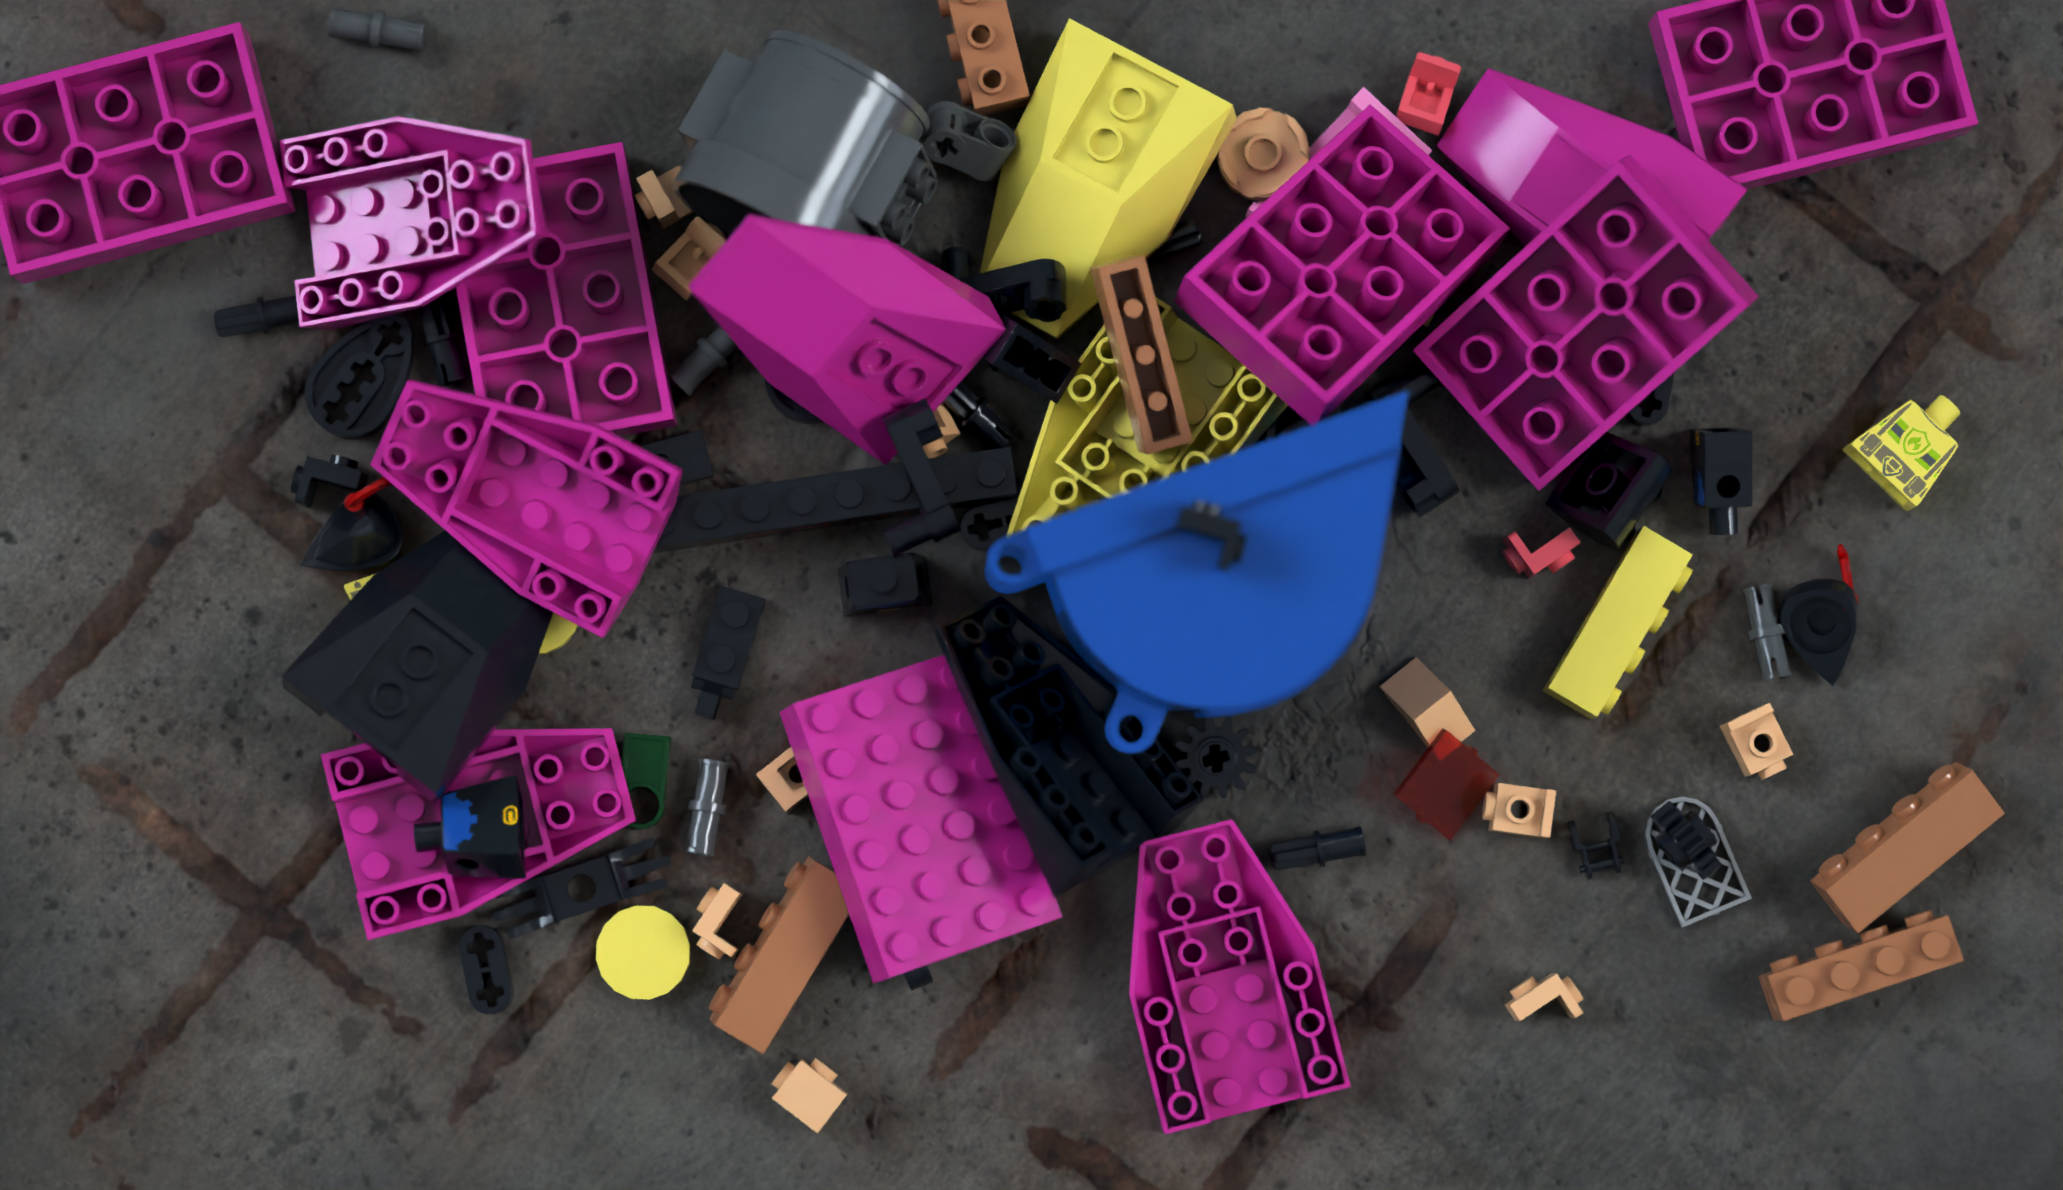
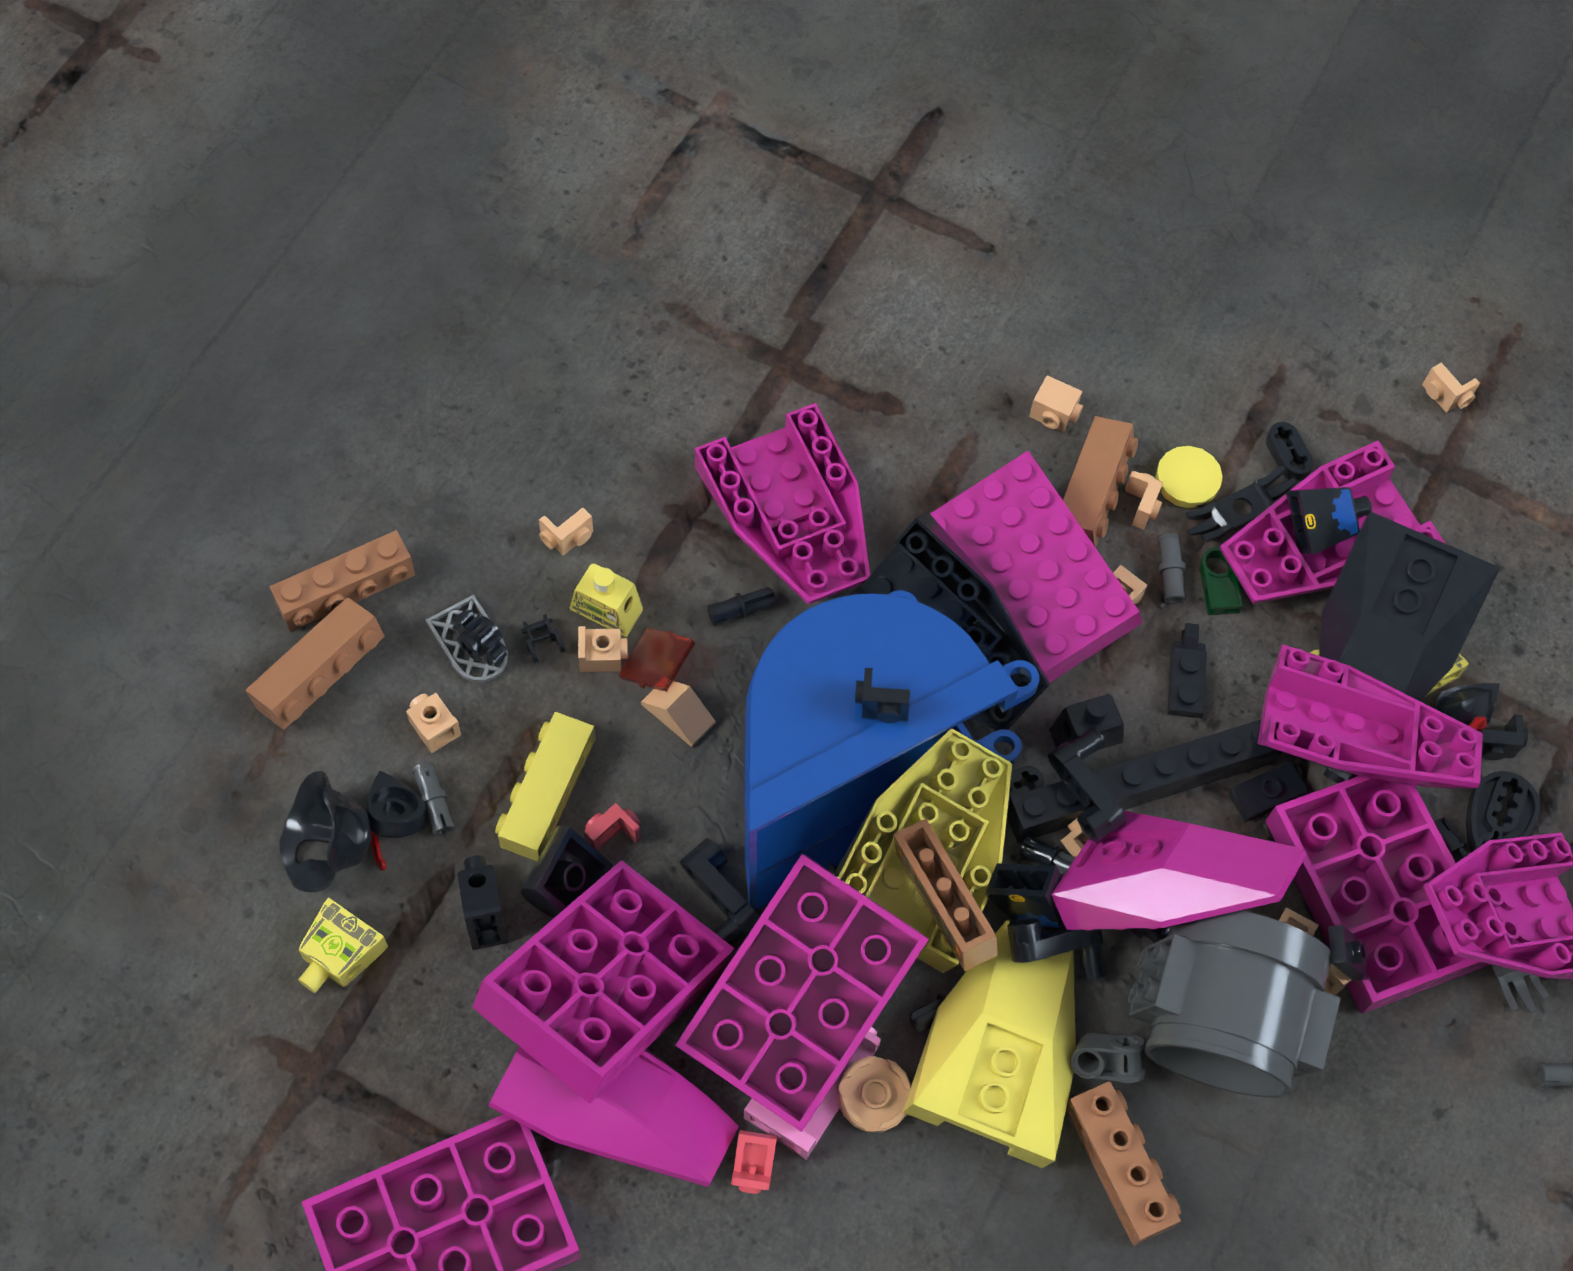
camera: 170 degrees right, 20 degrees down
none -> black piece [279,771,371,892]
none -> light yellow torso [570,564,643,638]
none -> black plate [1328,925,1368,981]
none -> light nougat bracket [1422,362,1480,413]

